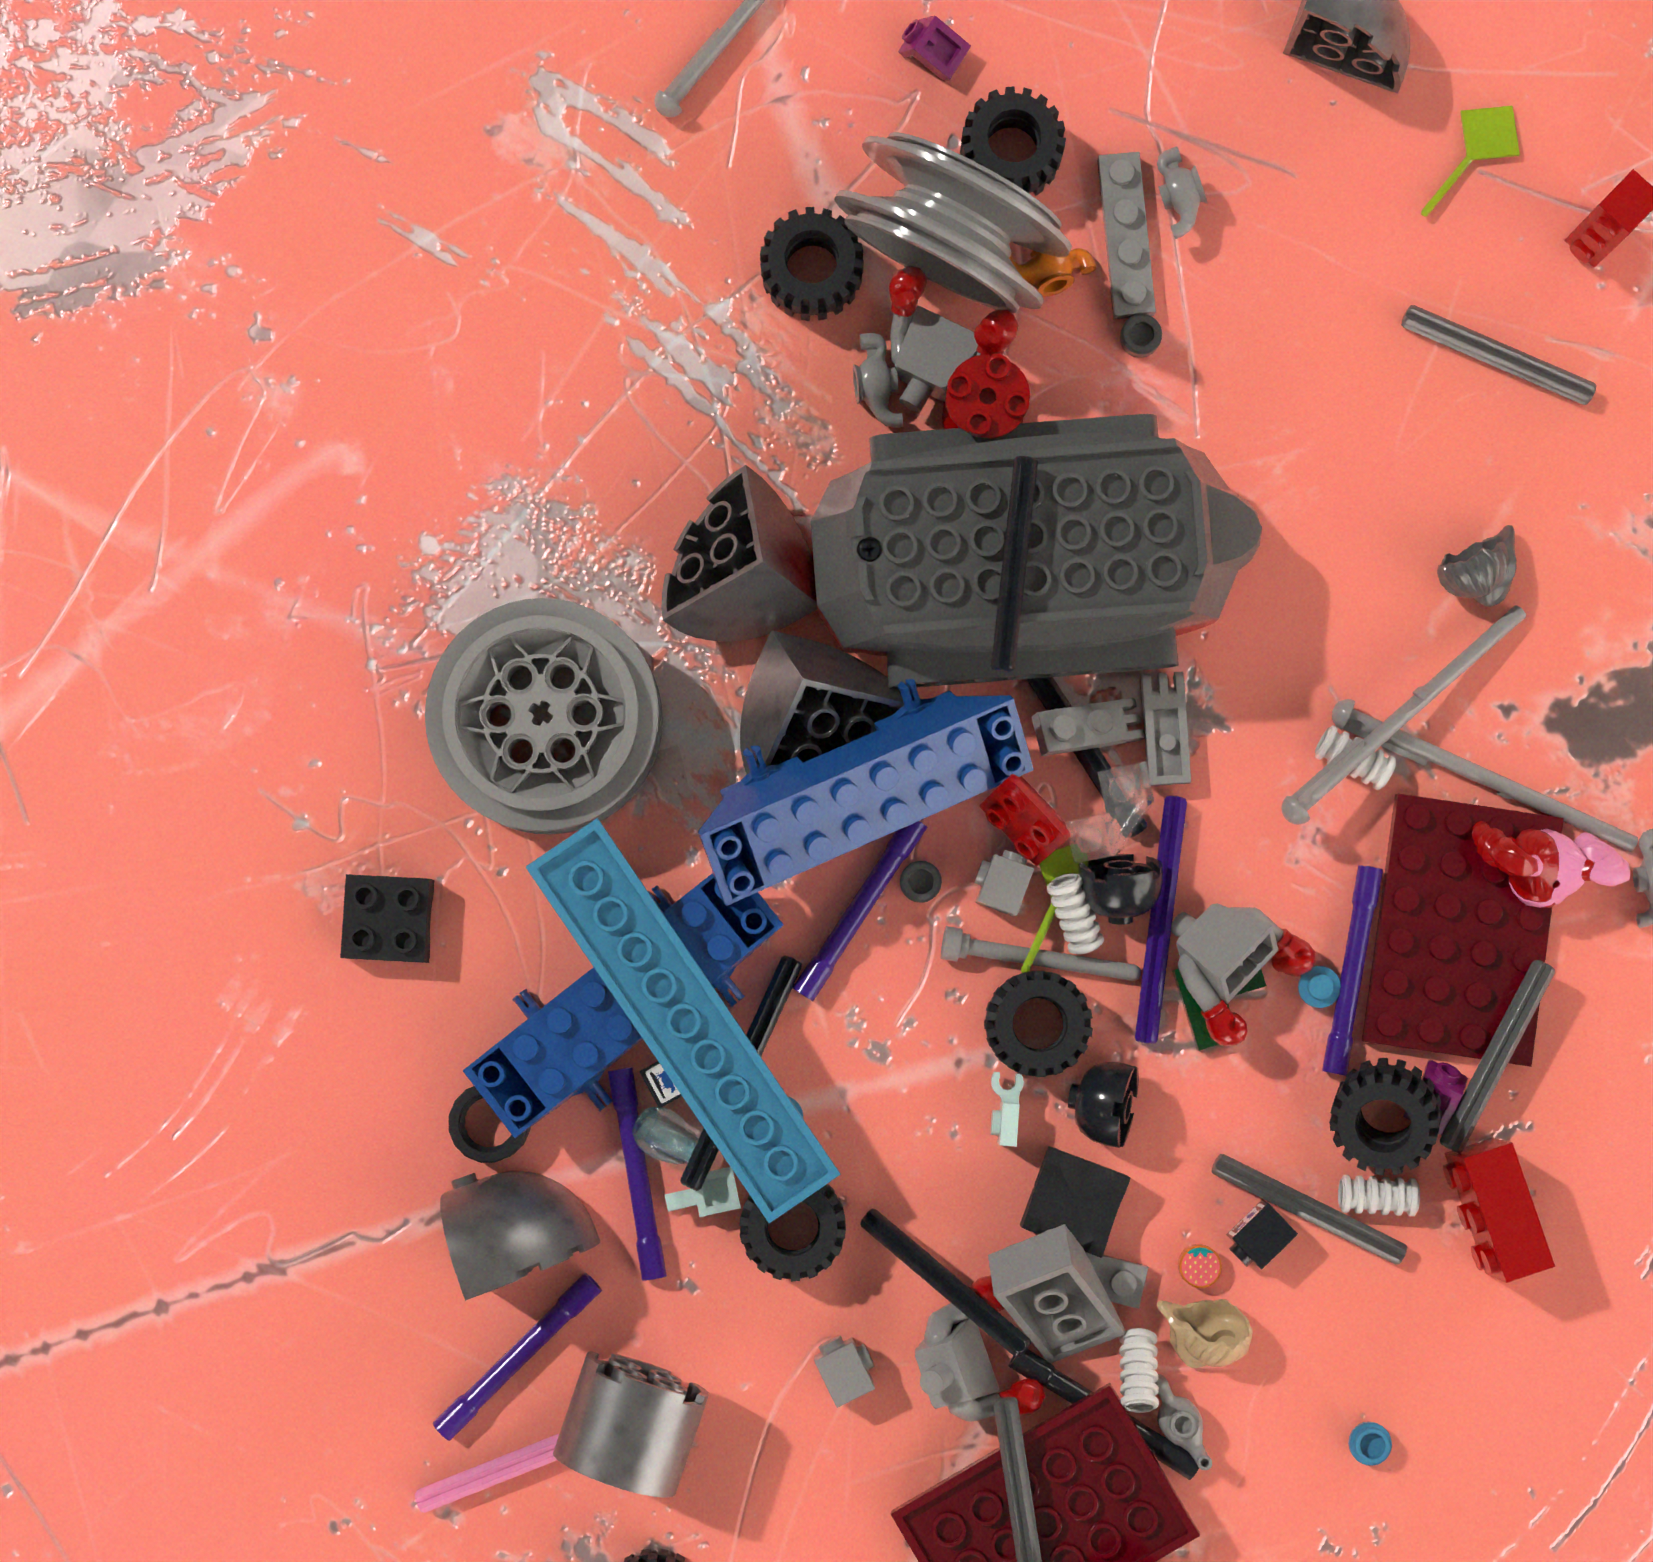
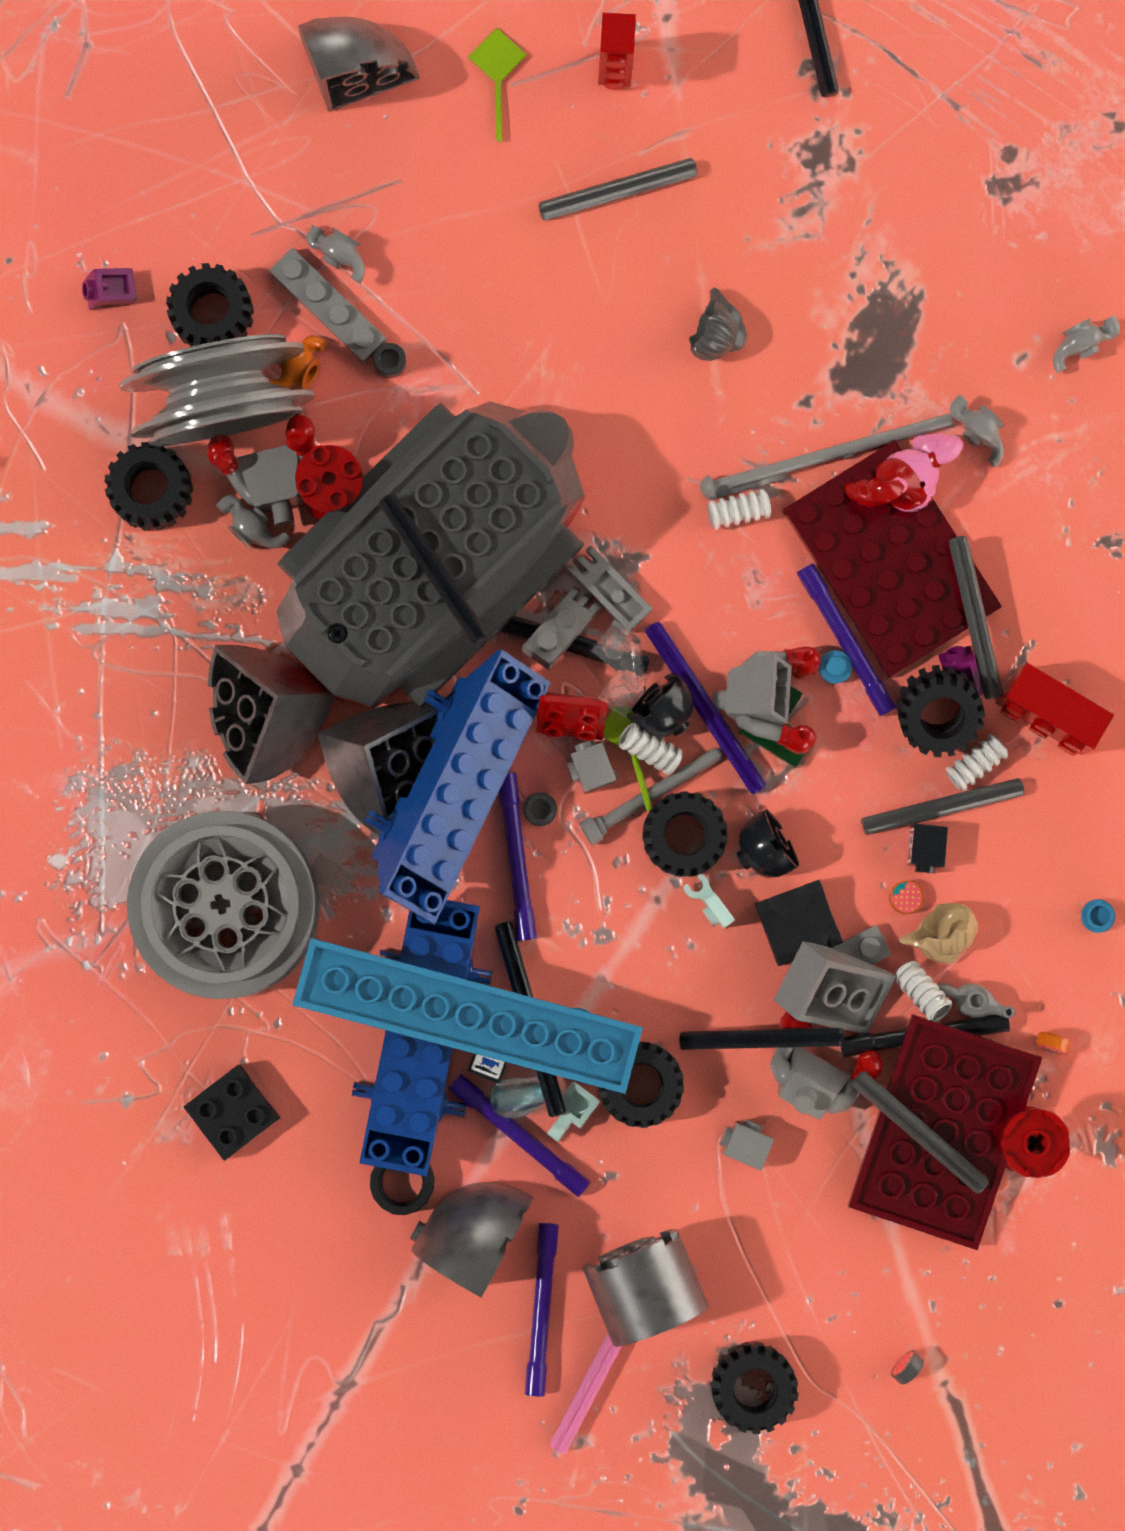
camera: 50 degrees left, 0 degrees up
light grey bar [1281,605,1526,825] -> none
none -> orange tile [1035,1031,1071,1055]

